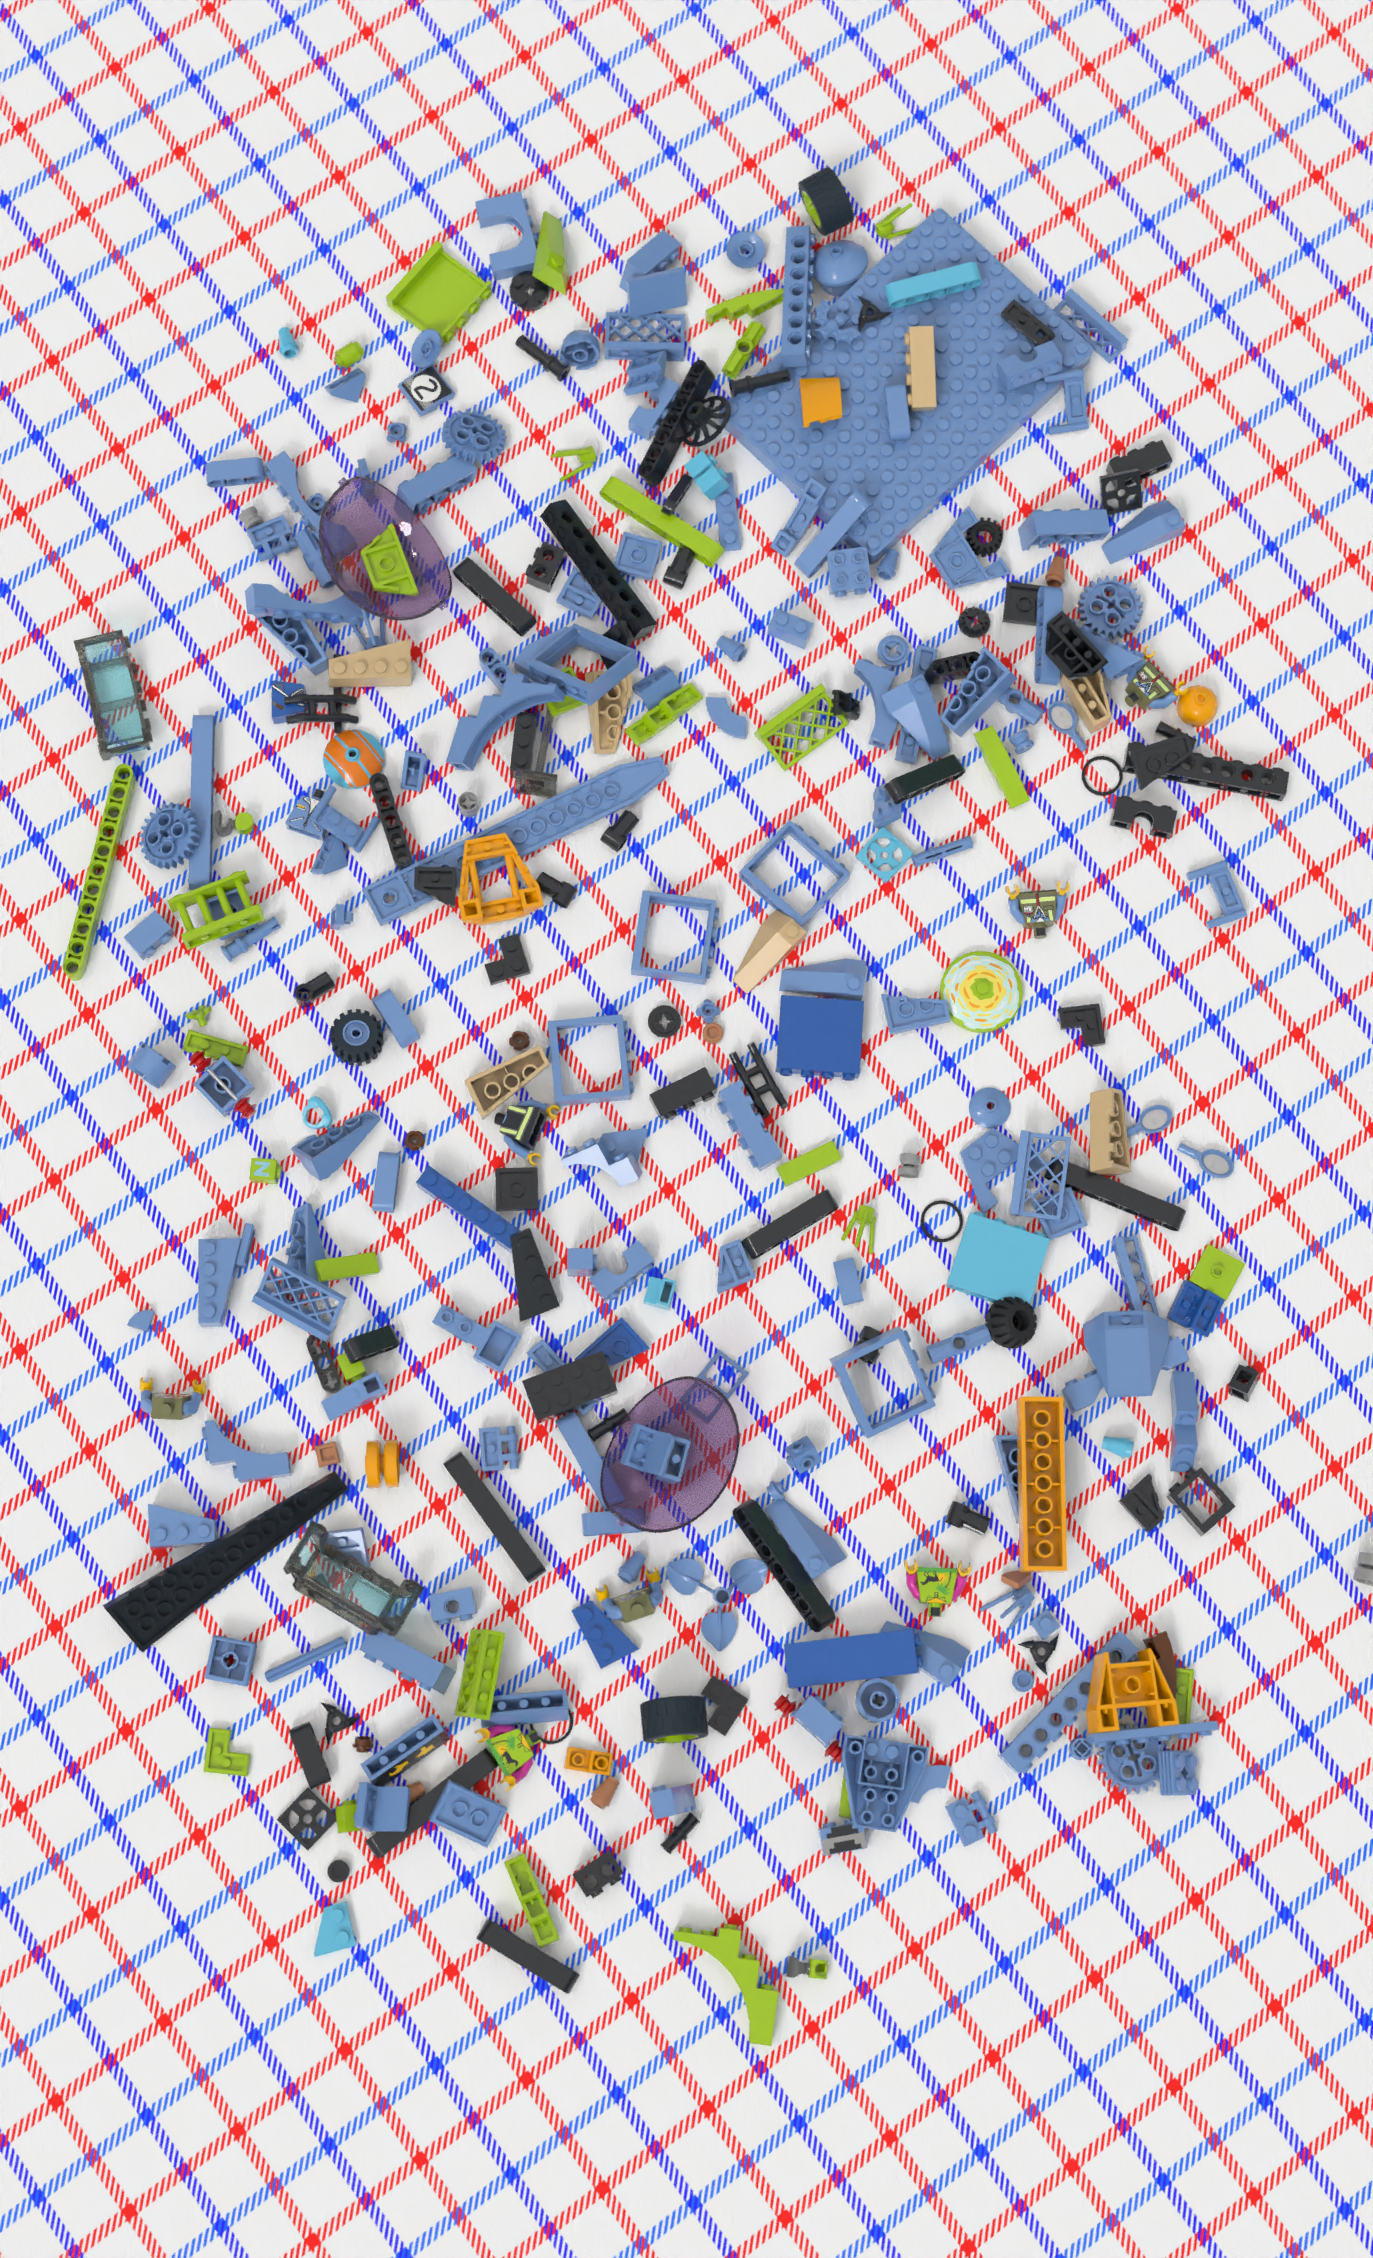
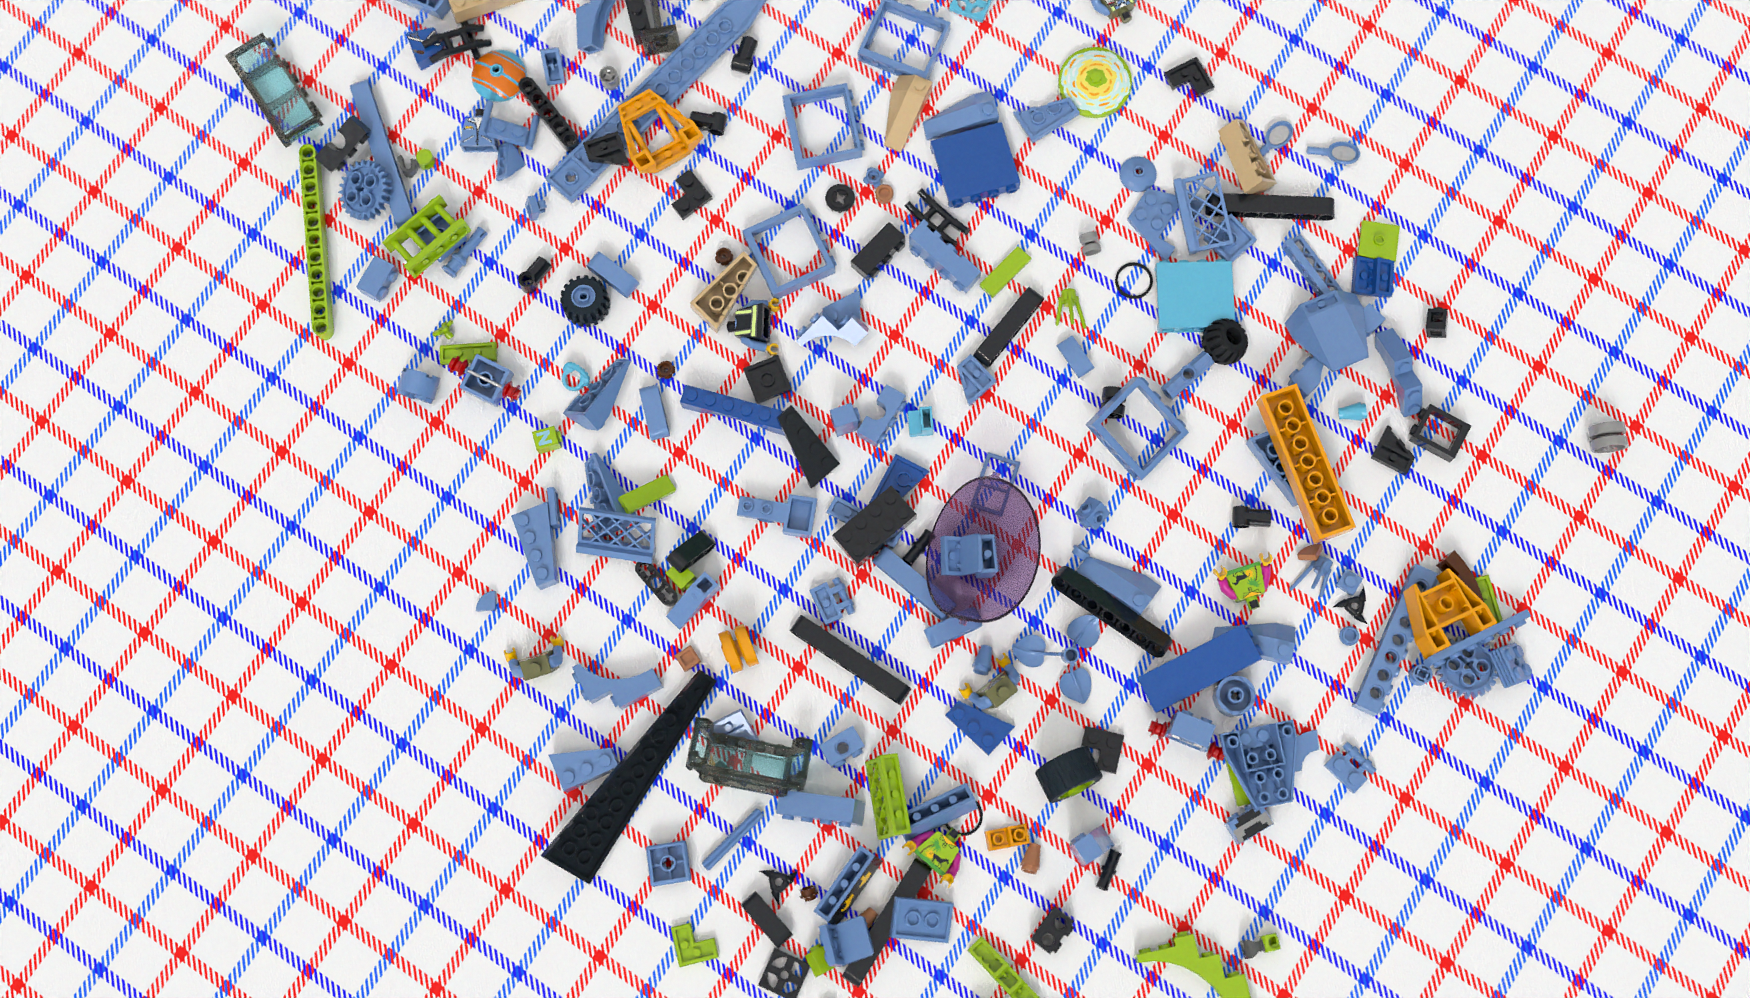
camera: 10 degrees left, 0 degrees up
none -> black arch [314,115,371,173]

